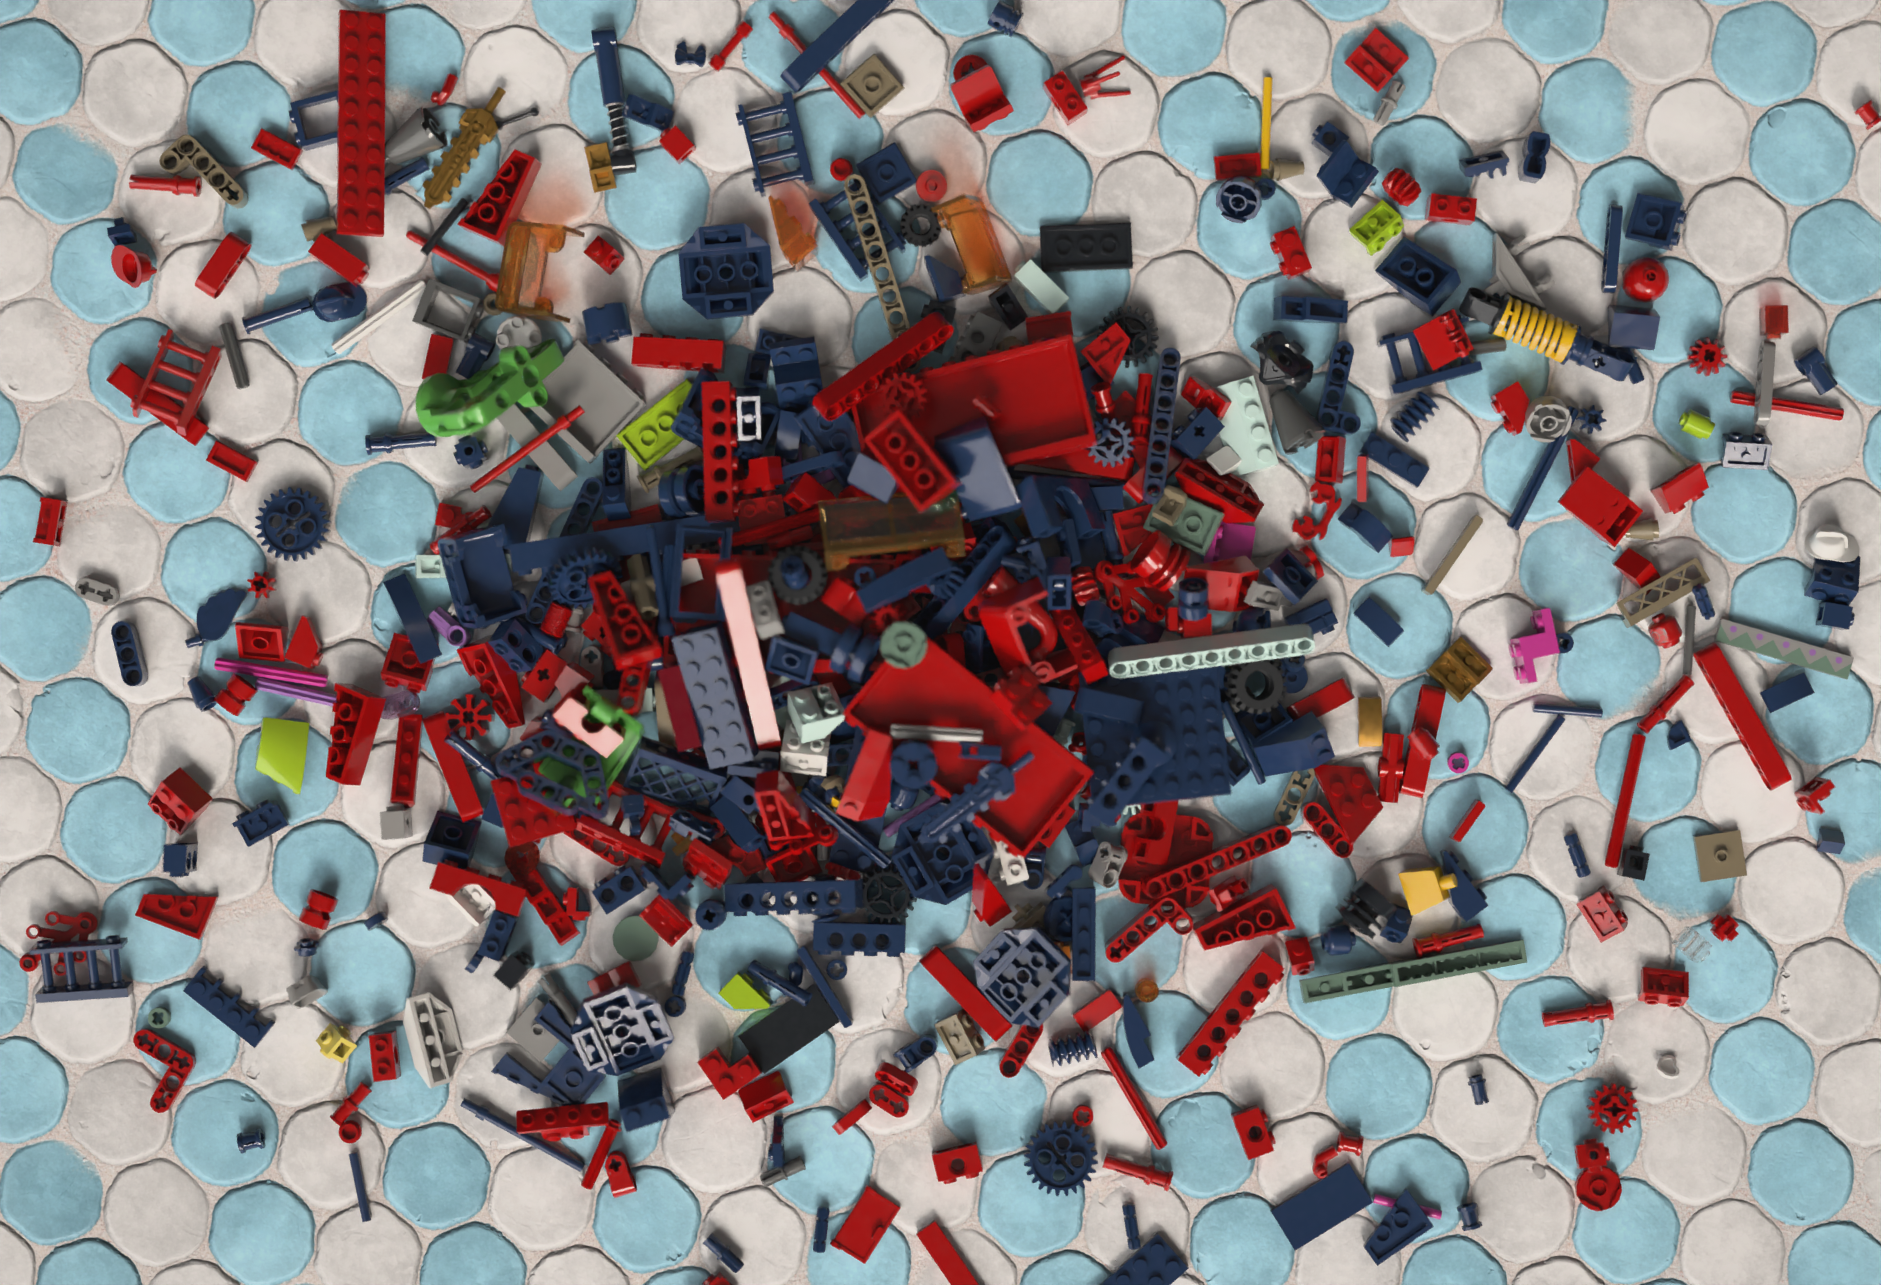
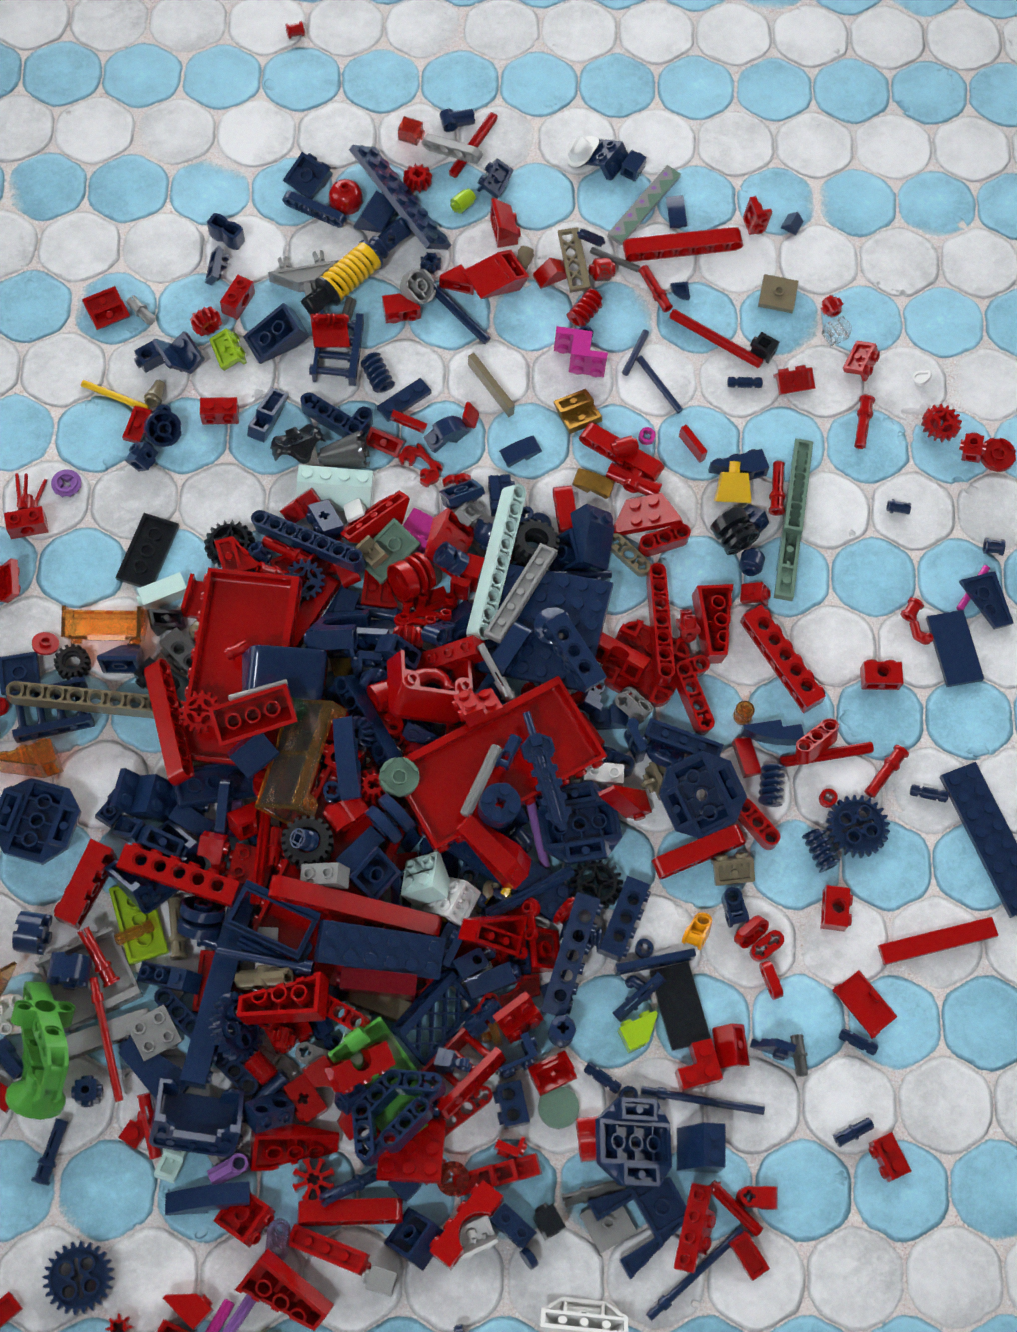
camera: 75 degrees left, 20 degrees down
none -> dark blue brick [46,952,92,990]
none -> medium lavender gear [51,469,81,498]
none -> red pin [77,926,120,988]
none -> clear orange axle [114,920,154,945]
none -> dark blue brick [125,441,158,472]
none -> light grey hinge [126,1005,182,1061]
none -> light grey bar [228,679,288,701]
none -> dark blue bush [248,541,272,565]
none -> red gear [270,1026,297,1051]
none -> dark blue plate [349,145,451,250]
none -> light grey pin [477,643,515,702]
none -> light grey tile [483,543,558,644]
none -> red piece [566,289,603,327]
none -> dark blue bar [640,1086,765,1115]
none -> light orange piece [682,913,712,951]
none -> red tile [728,1231,770,1281]
none -> red beam [795,718,839,765]
none -> dark blue piece [802,828,841,873]

